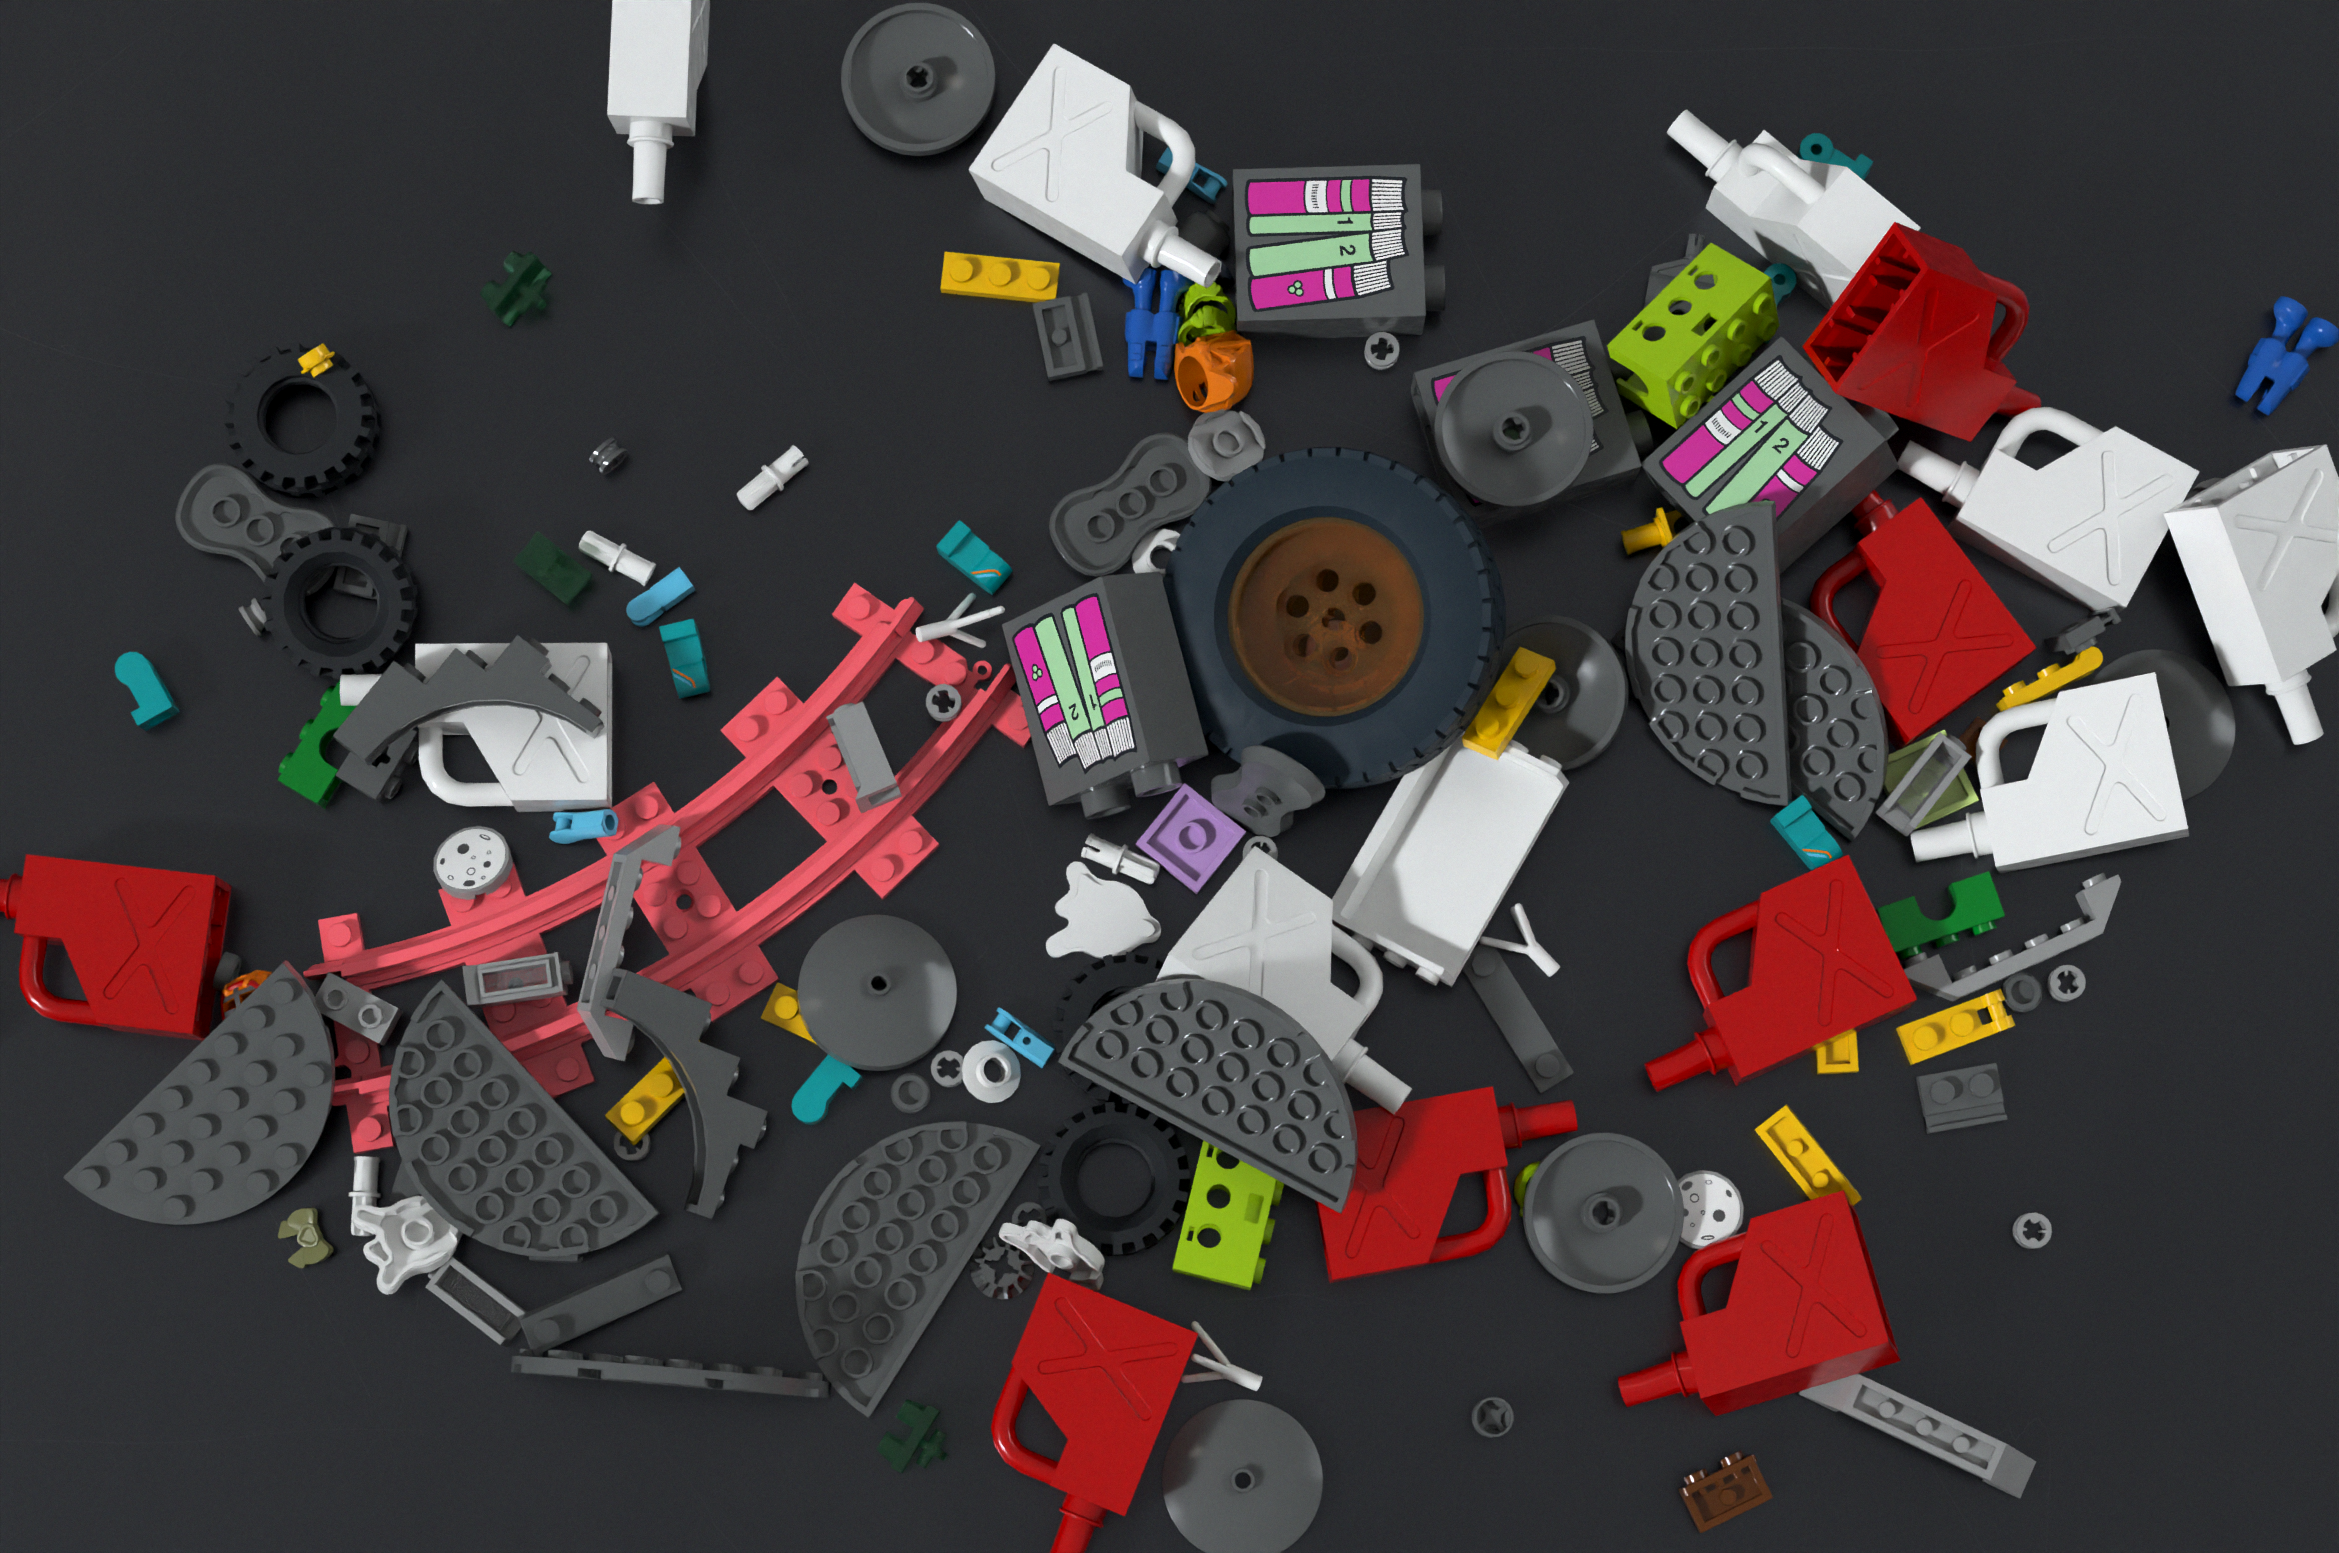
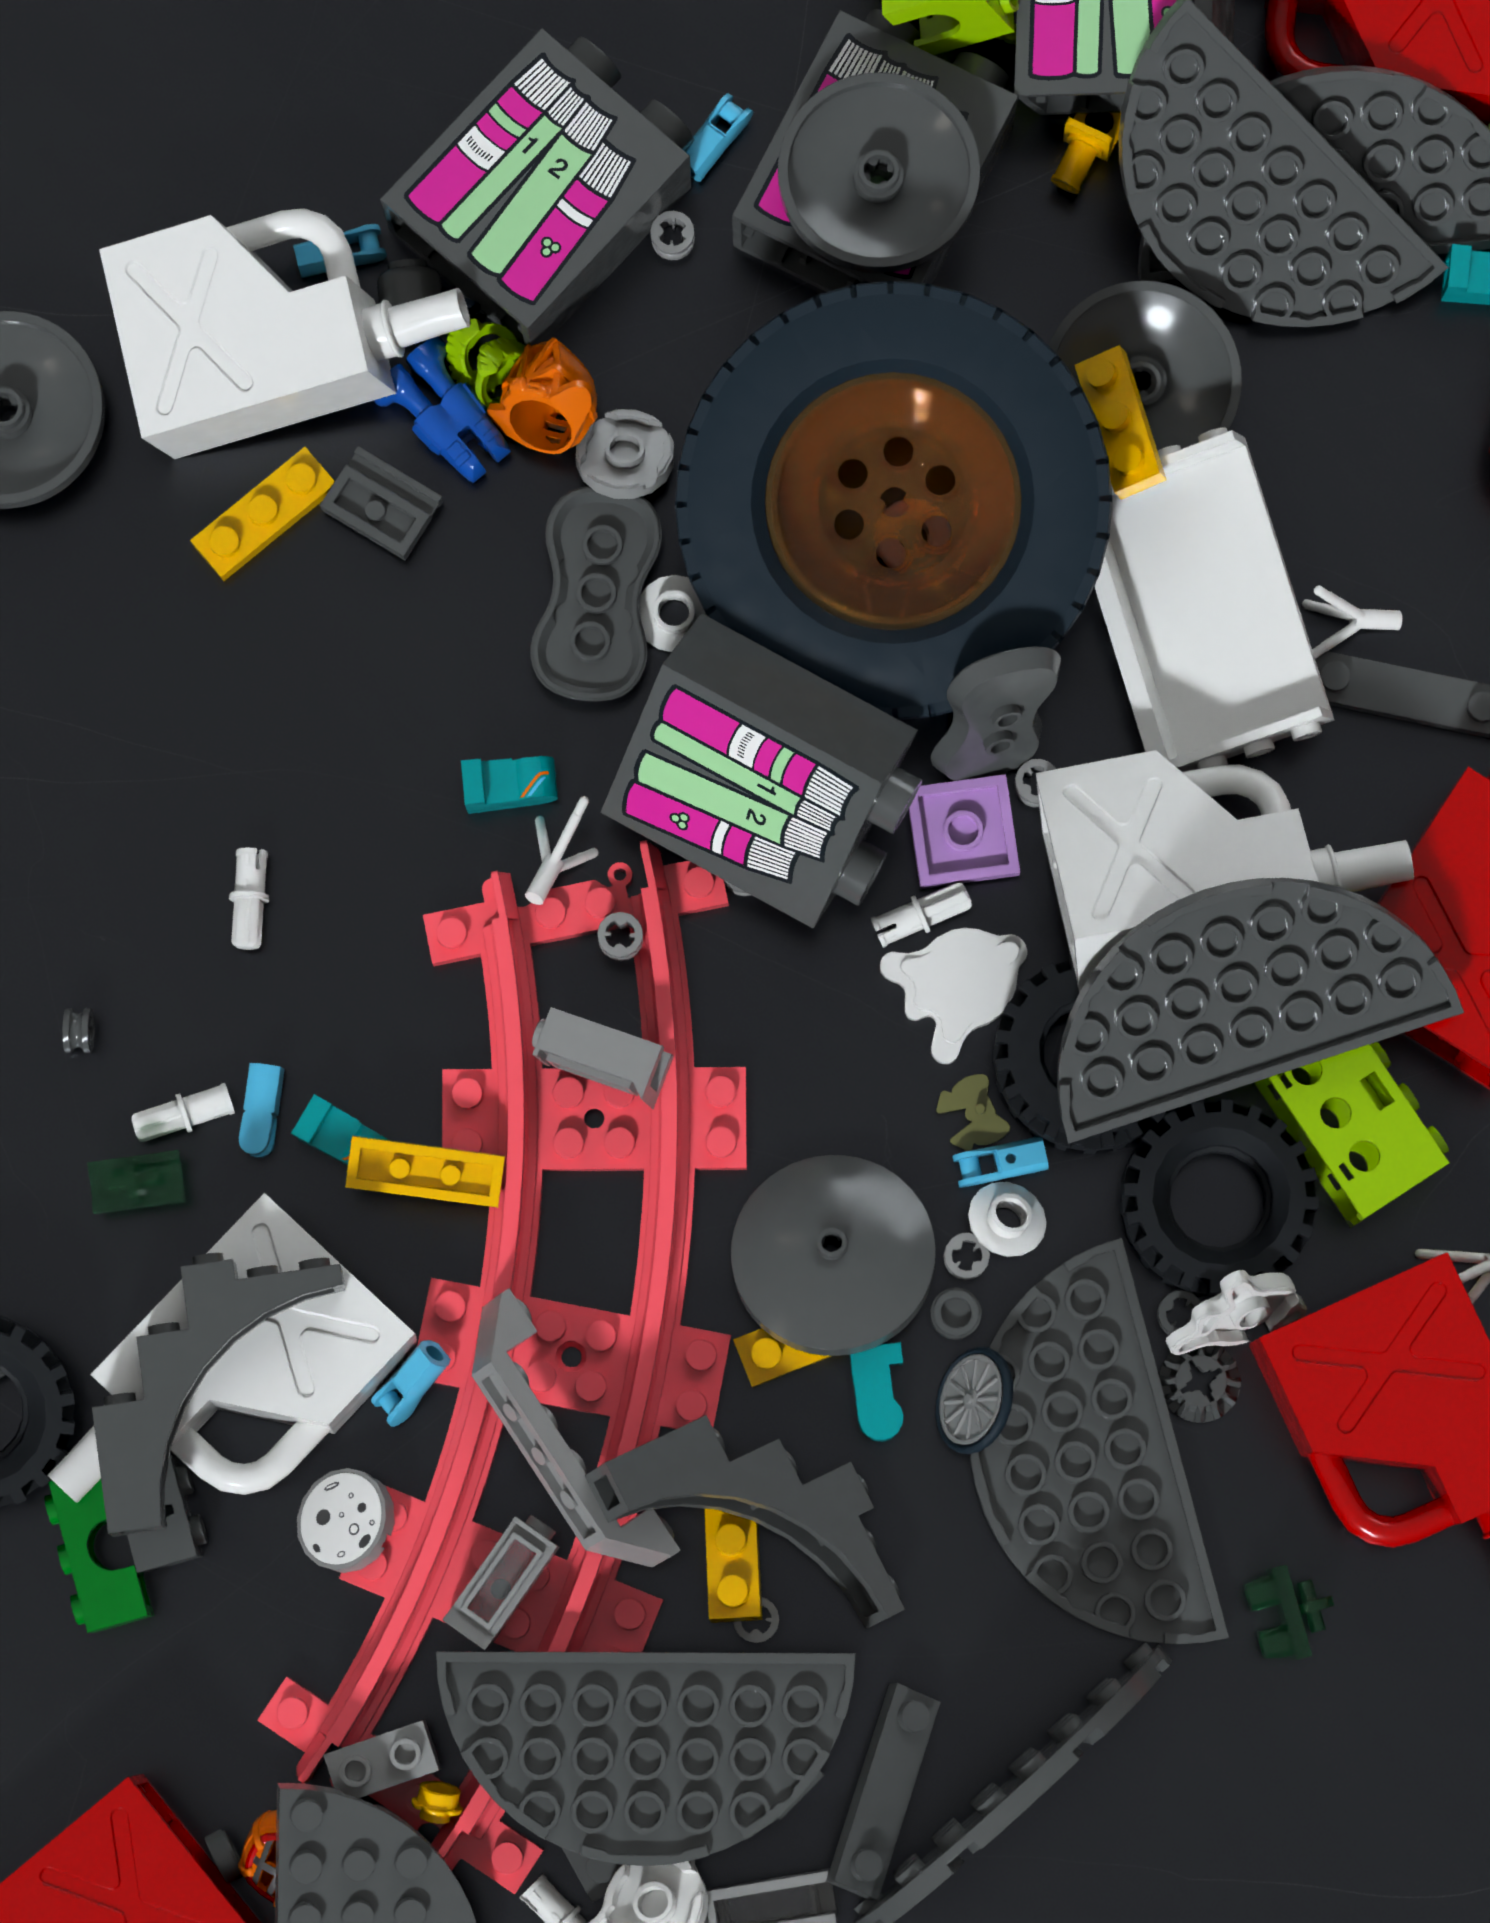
camera: 45 degrees left, 0 degrees up
none -> yellow plate [345,1136,505,1208]
none -> yellow plate [411,1781,463,1824]
none -> medium azure bar [685,93,754,182]
none -> olive piece [936,1074,1011,1151]
none -> light grey wheel [936,1347,1013,1454]

